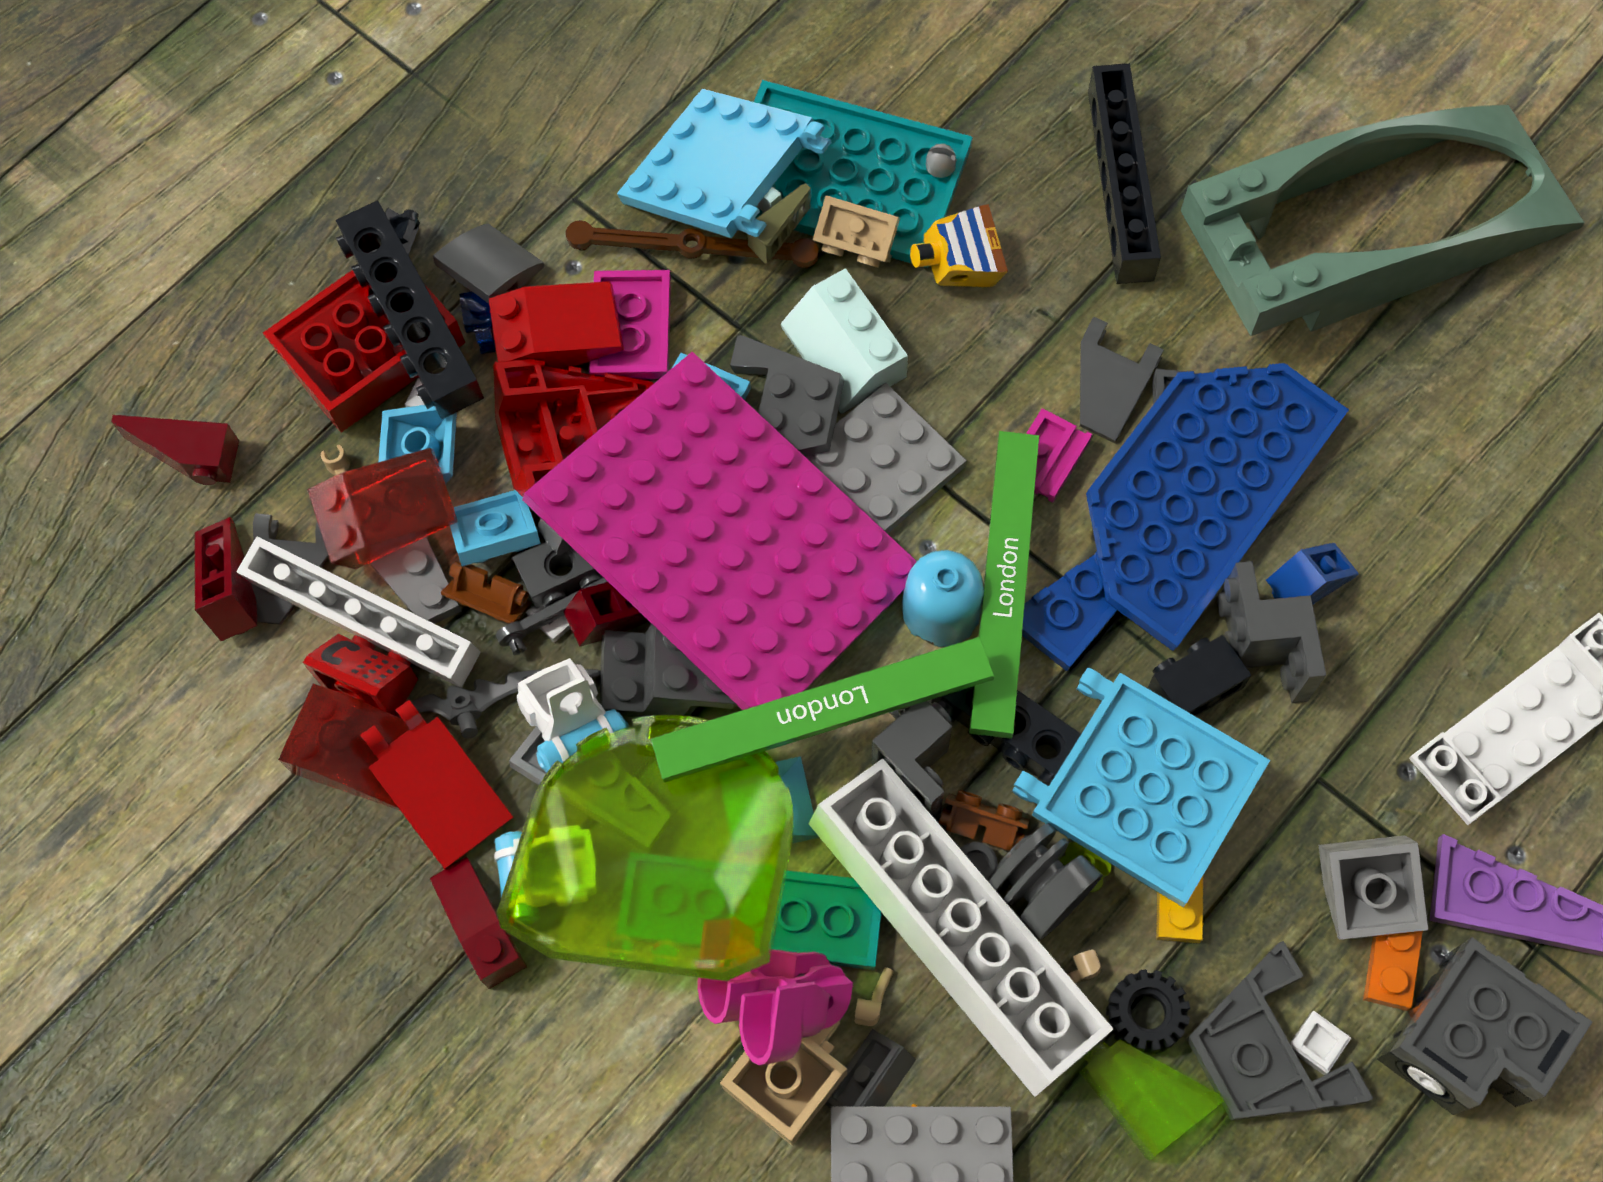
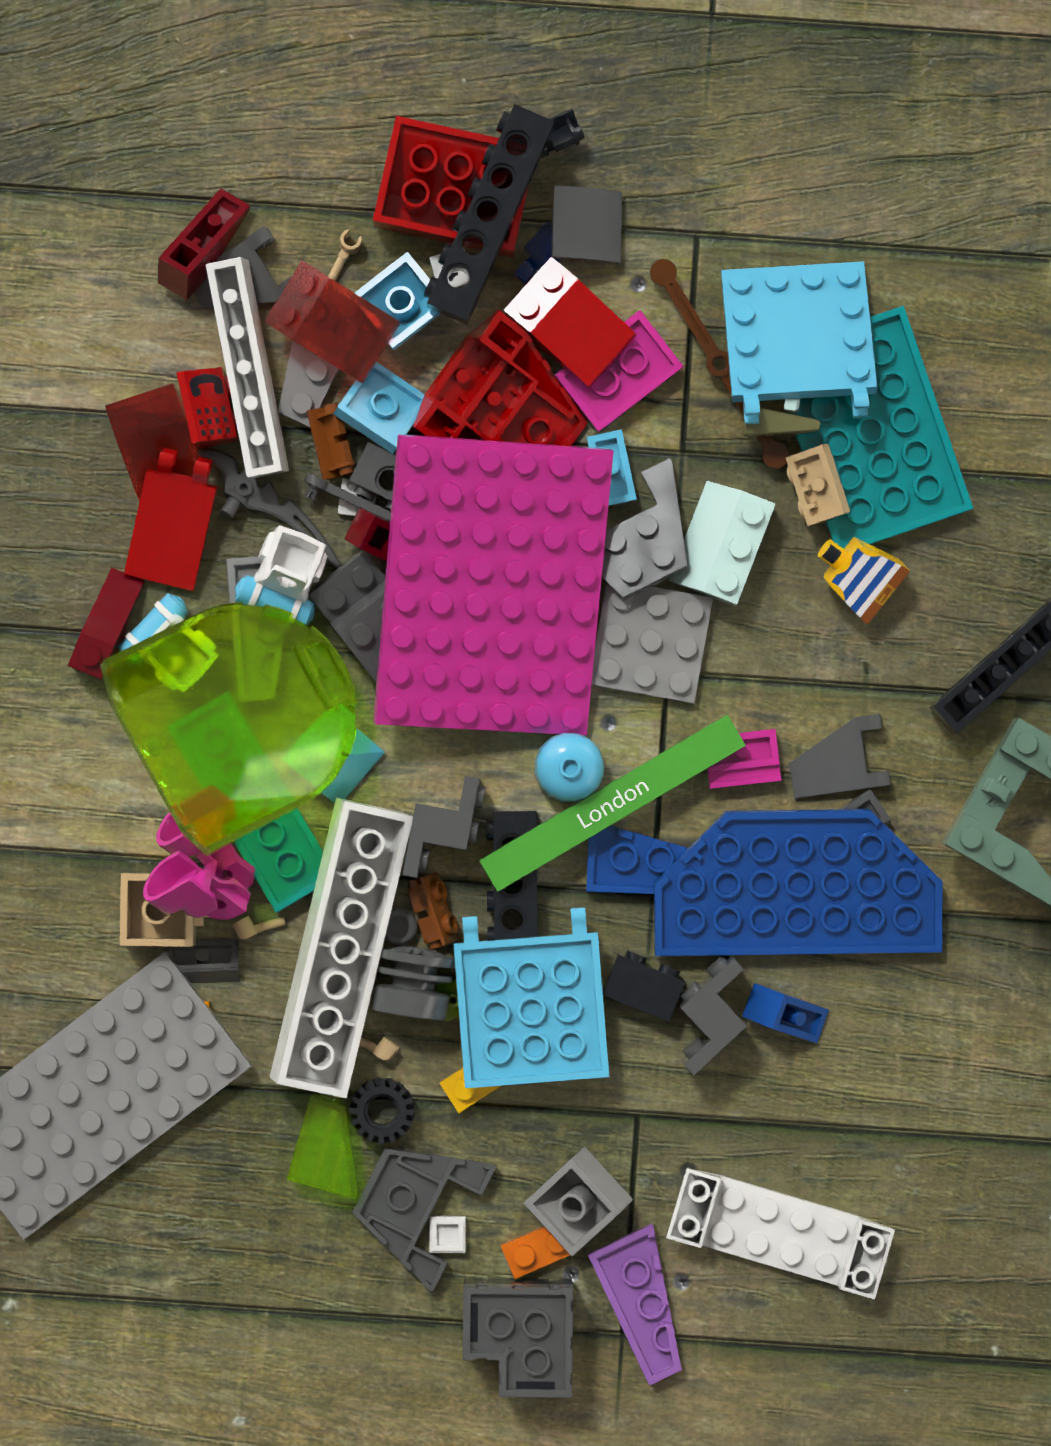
camera: 50 degrees right, 20 degrees up
dark red slope [111,415,239,485] -> none
bright green tile [651,637,994,783] -> none
light grey hinge [926,144,956,178] -> none

